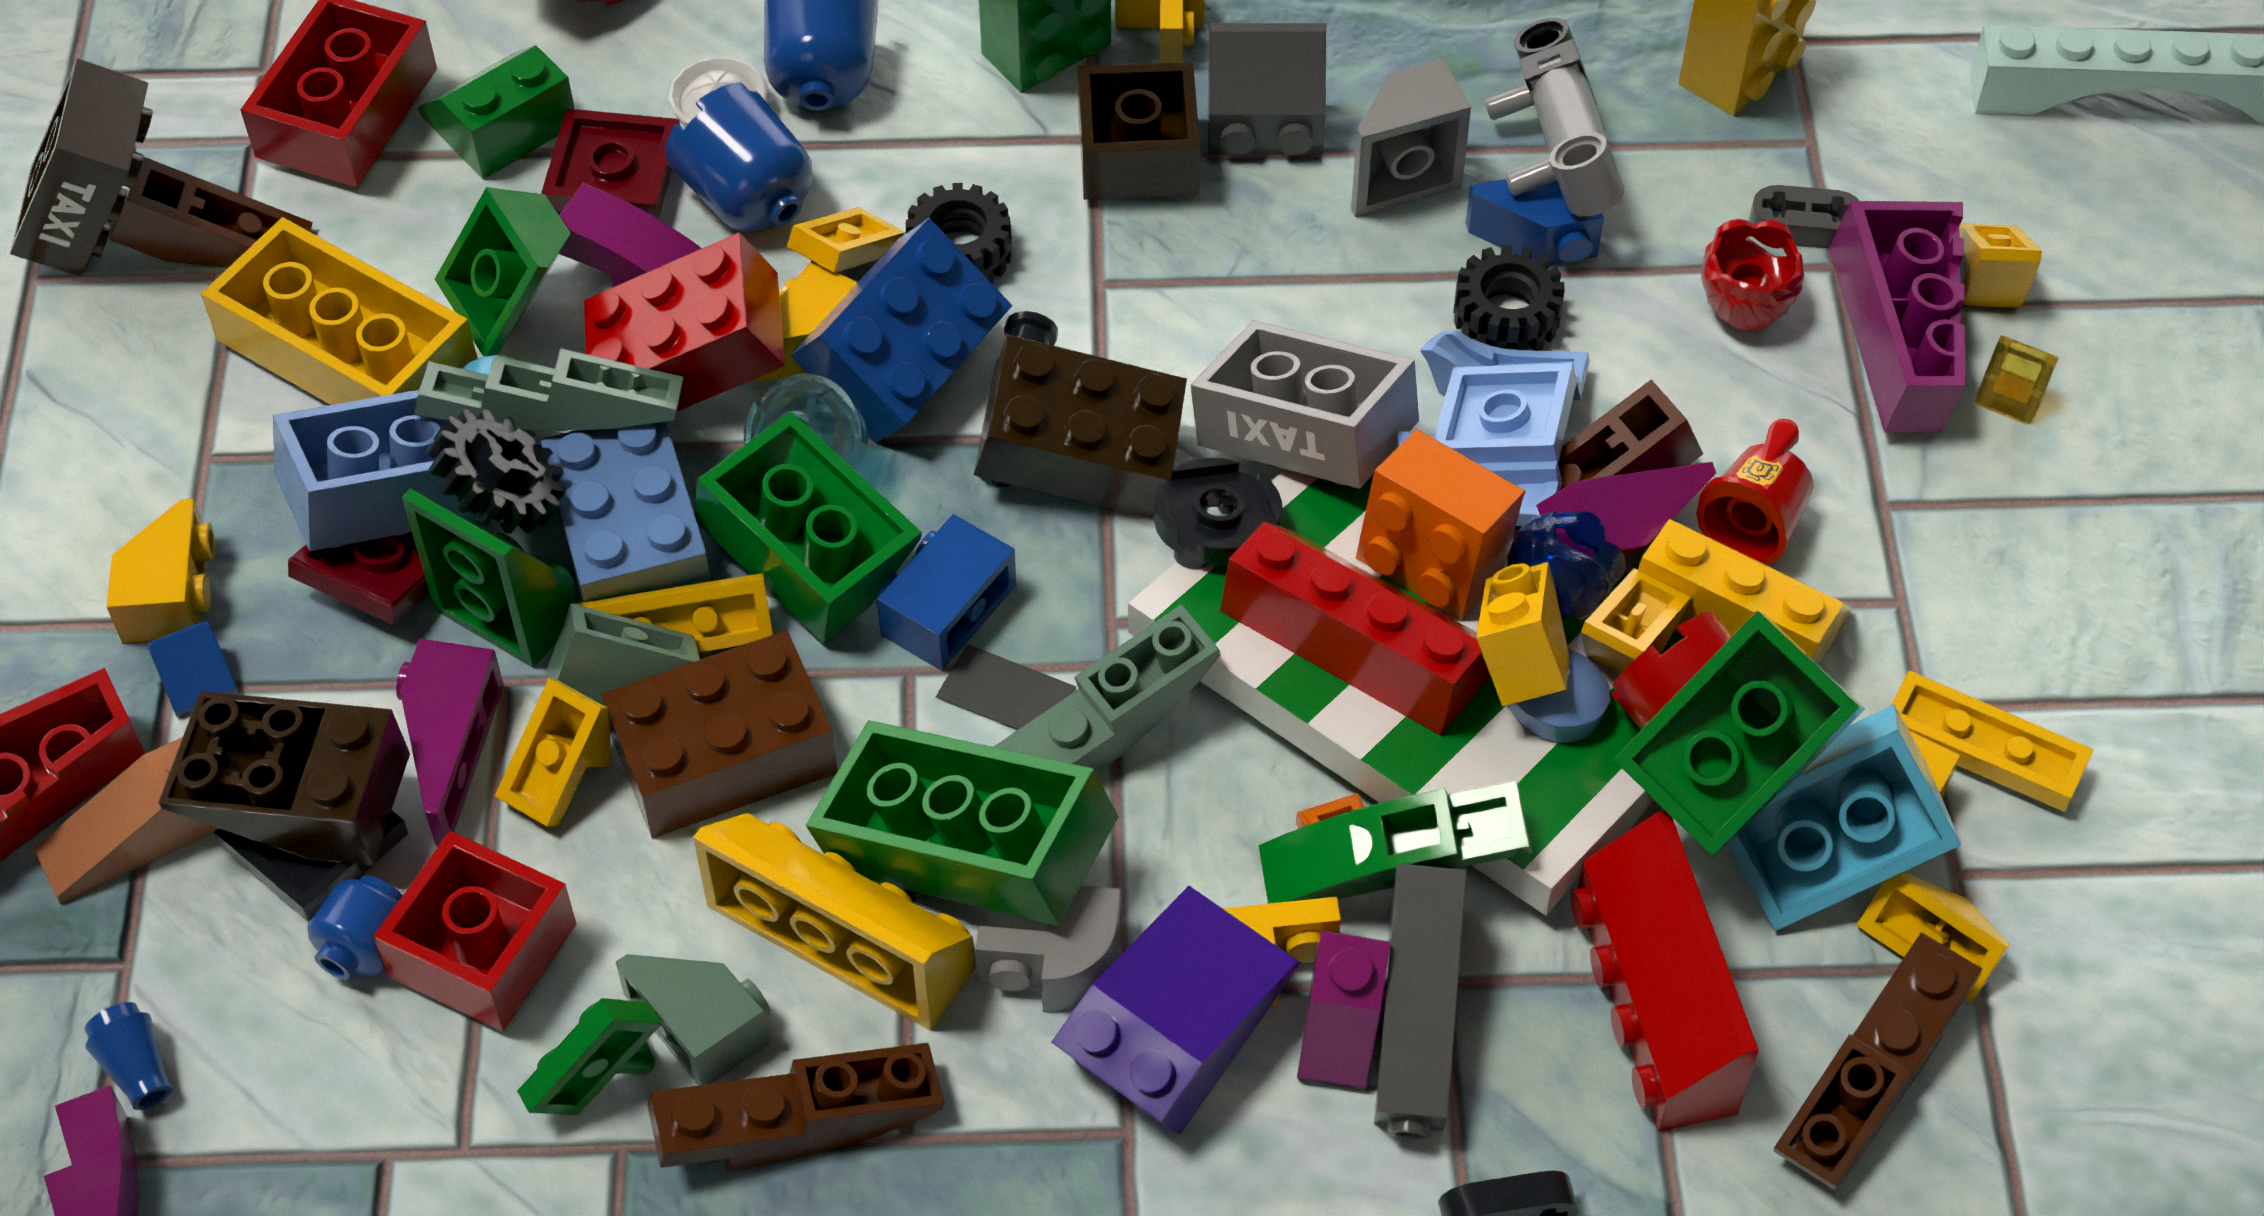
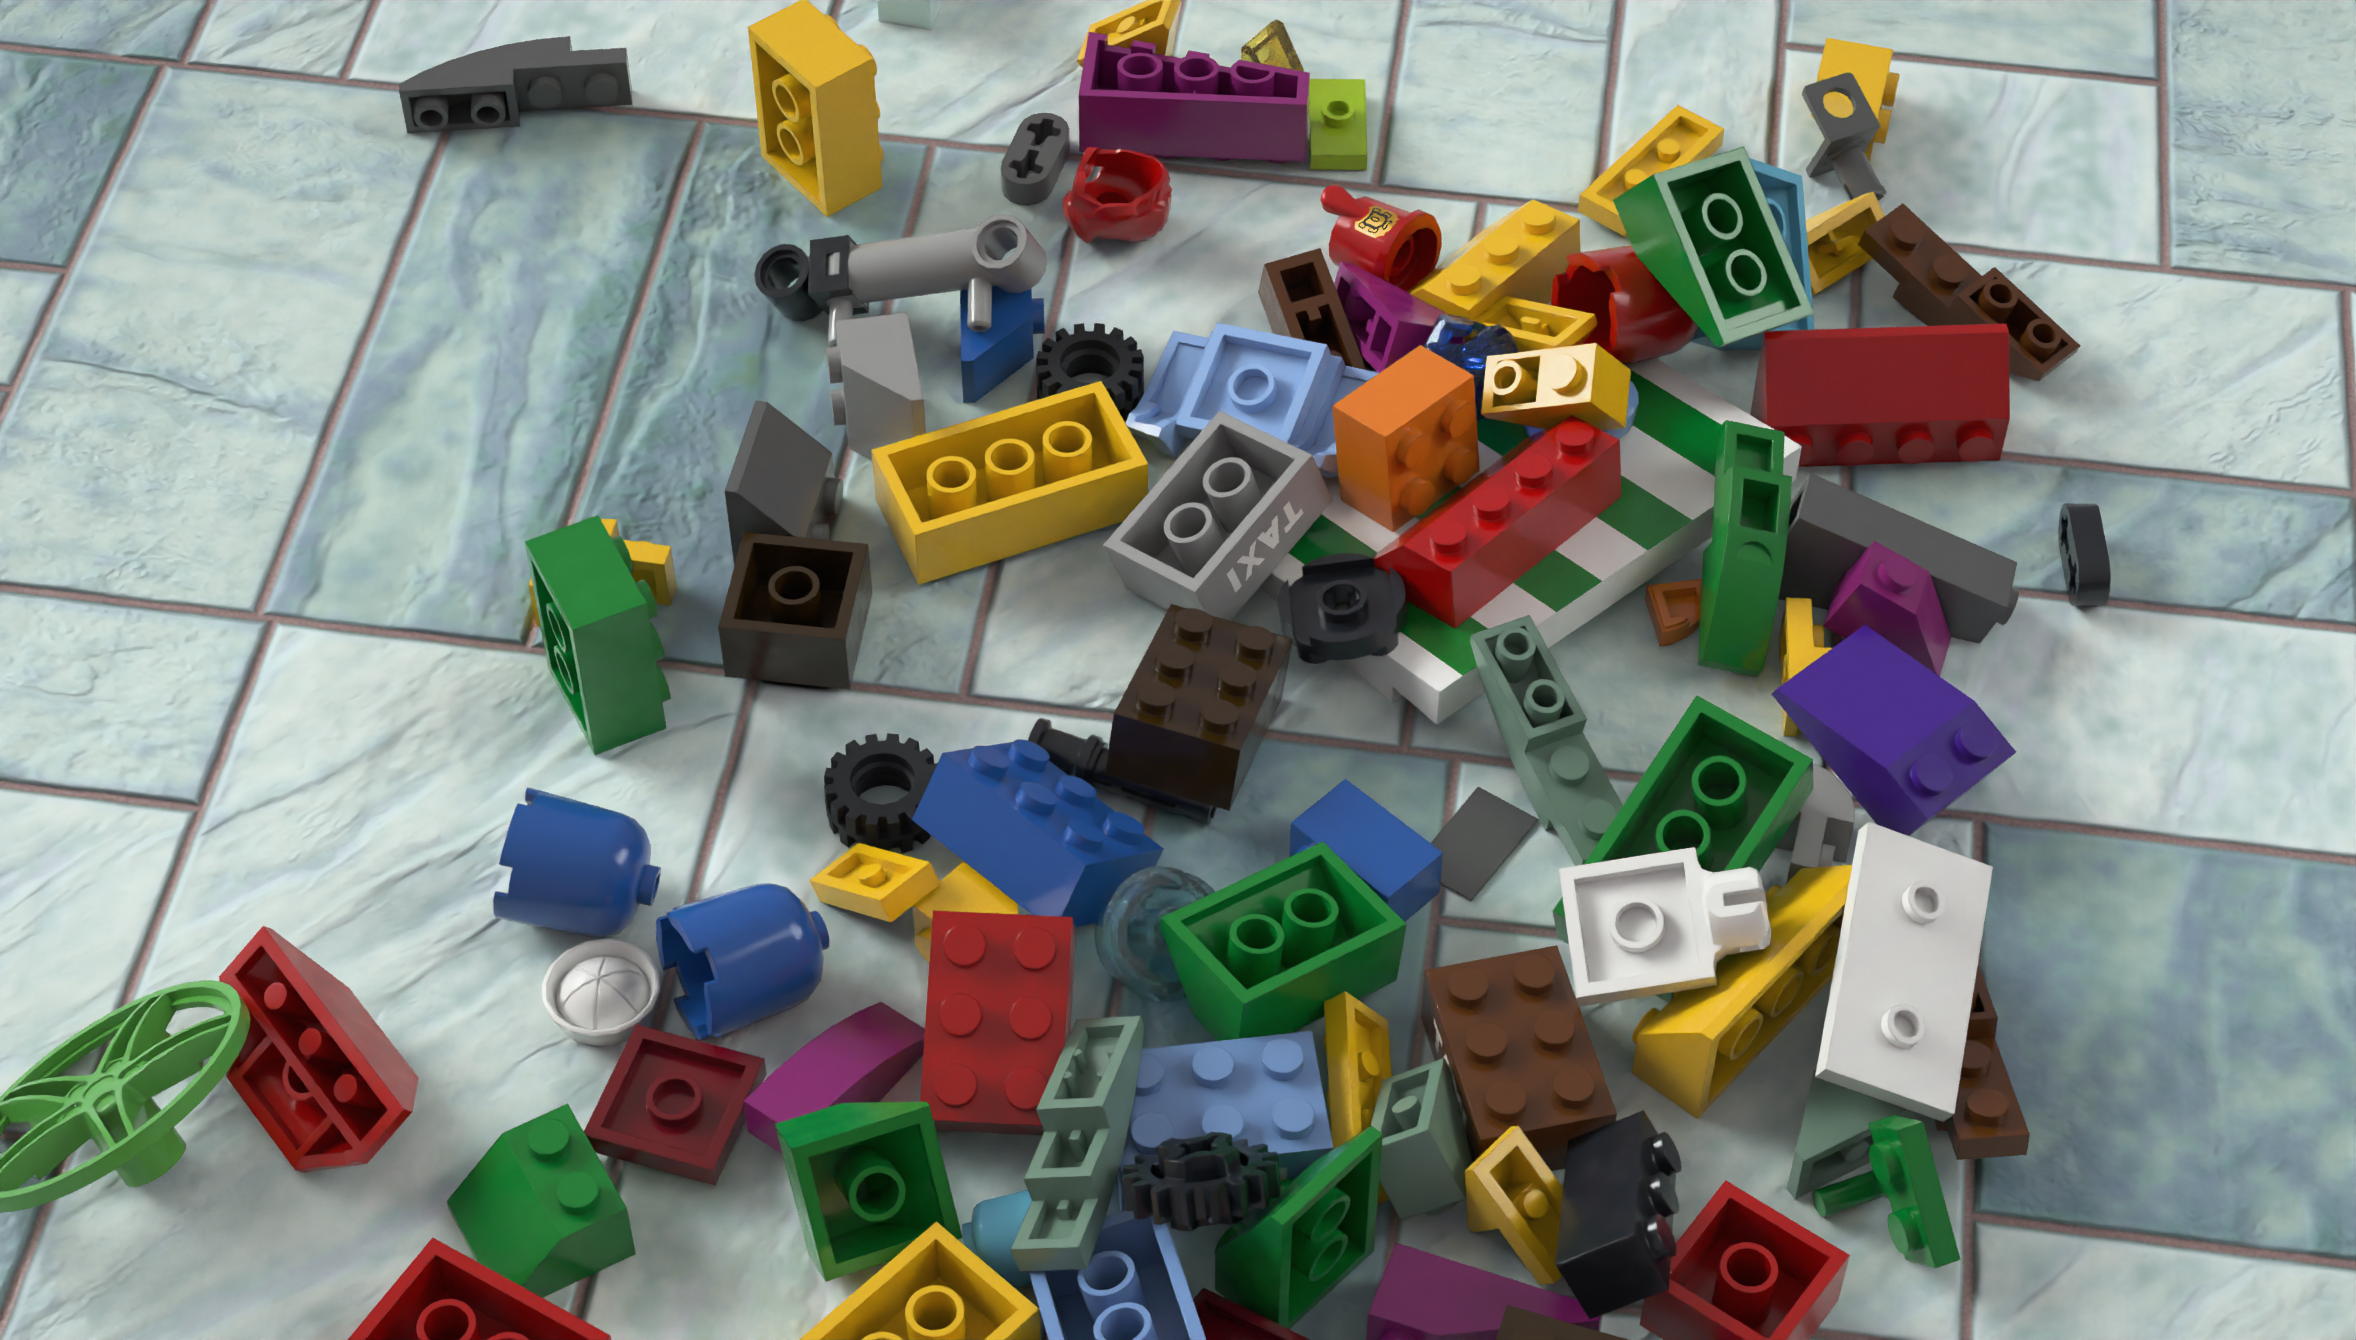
camera: 80 degrees left, 5 degrees down
none -> yellow brick [871,381,1148,585]
none -> lime plate [1309,79,1368,170]
none -> black brick [1555,1110,1682,1319]
none -> white plate [1559,847,1771,1006]
none -> dark grey bracket [1802,72,1886,201]
none -> yellow slope [1811,38,1900,162]
none -> white plate [1815,822,1993,1122]

